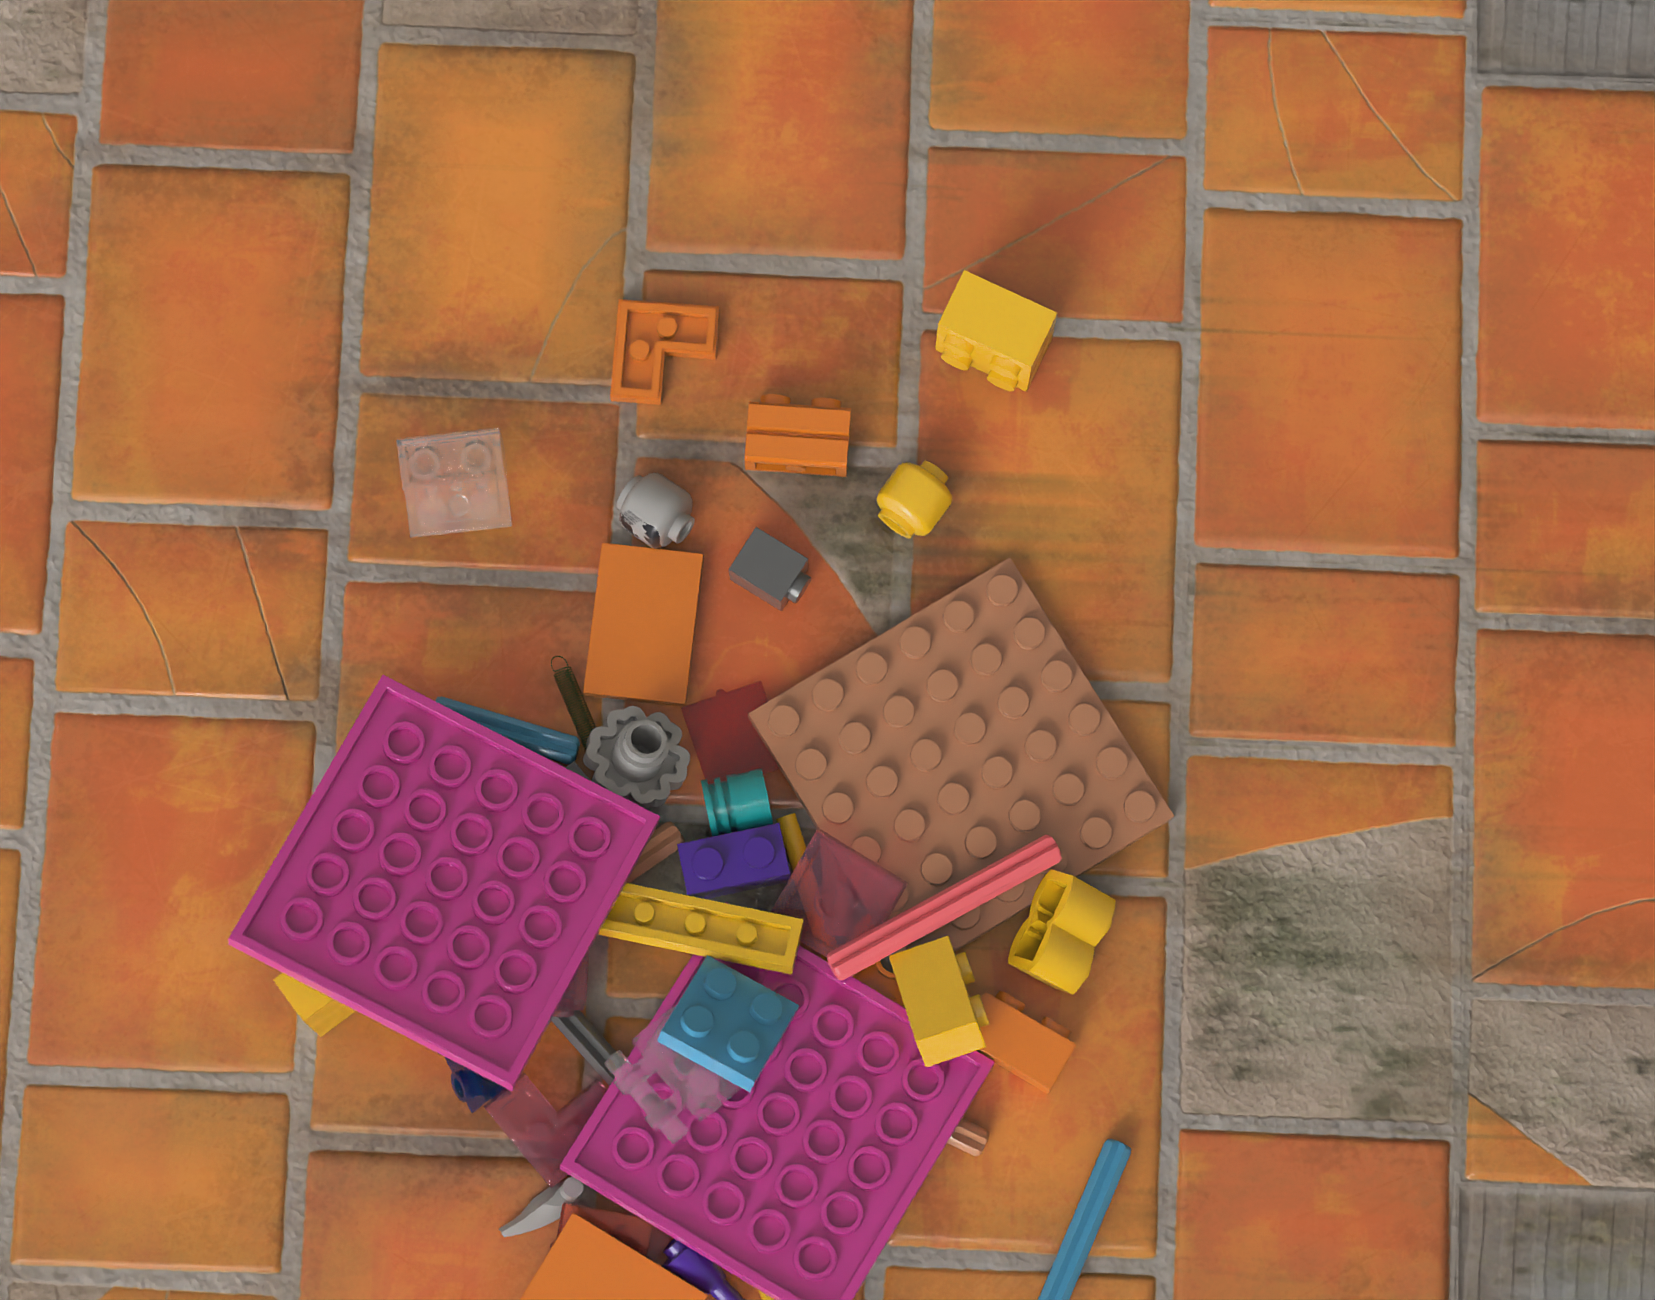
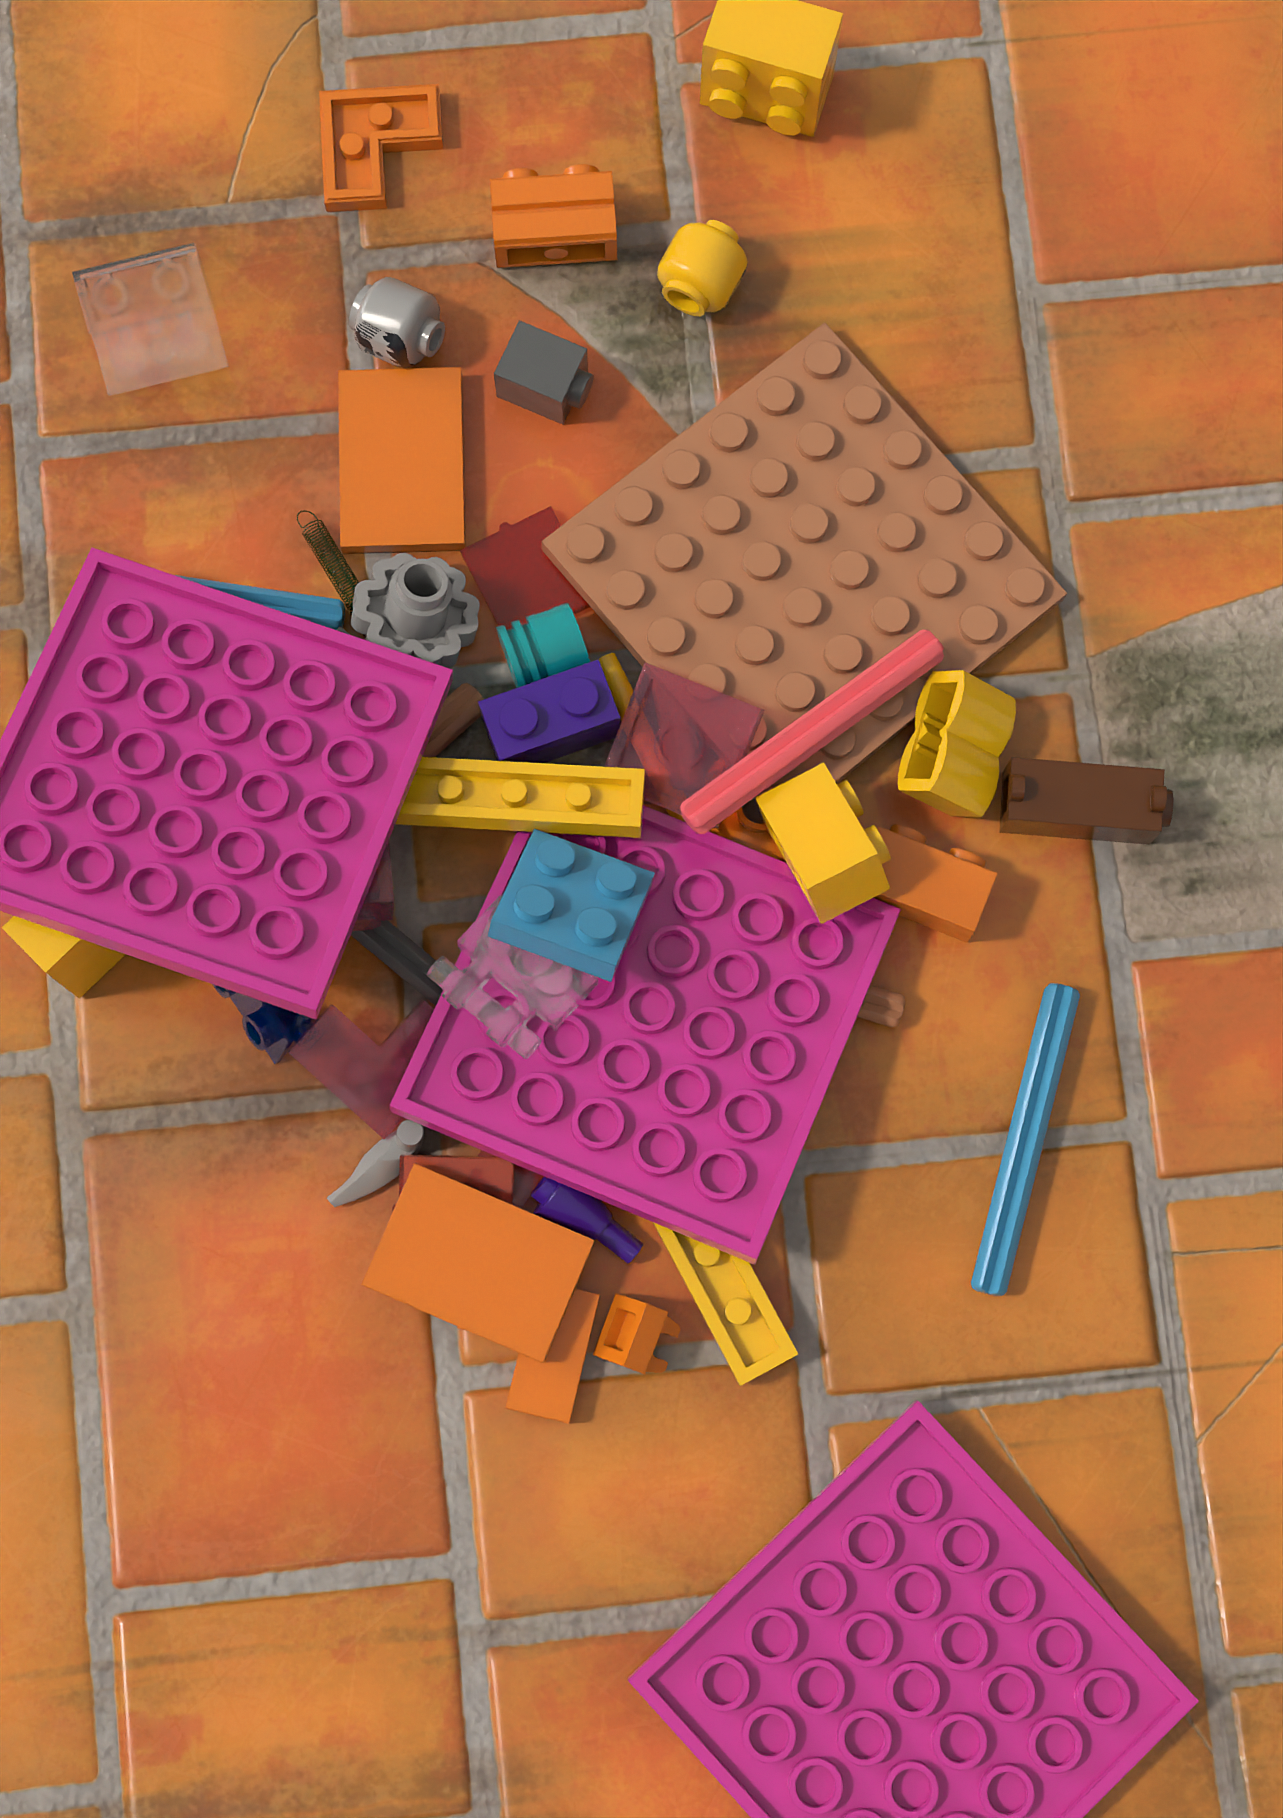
camera: 10 degrees left, 0 degrees up
none -> reddish brown brick [999,757,1174,845]

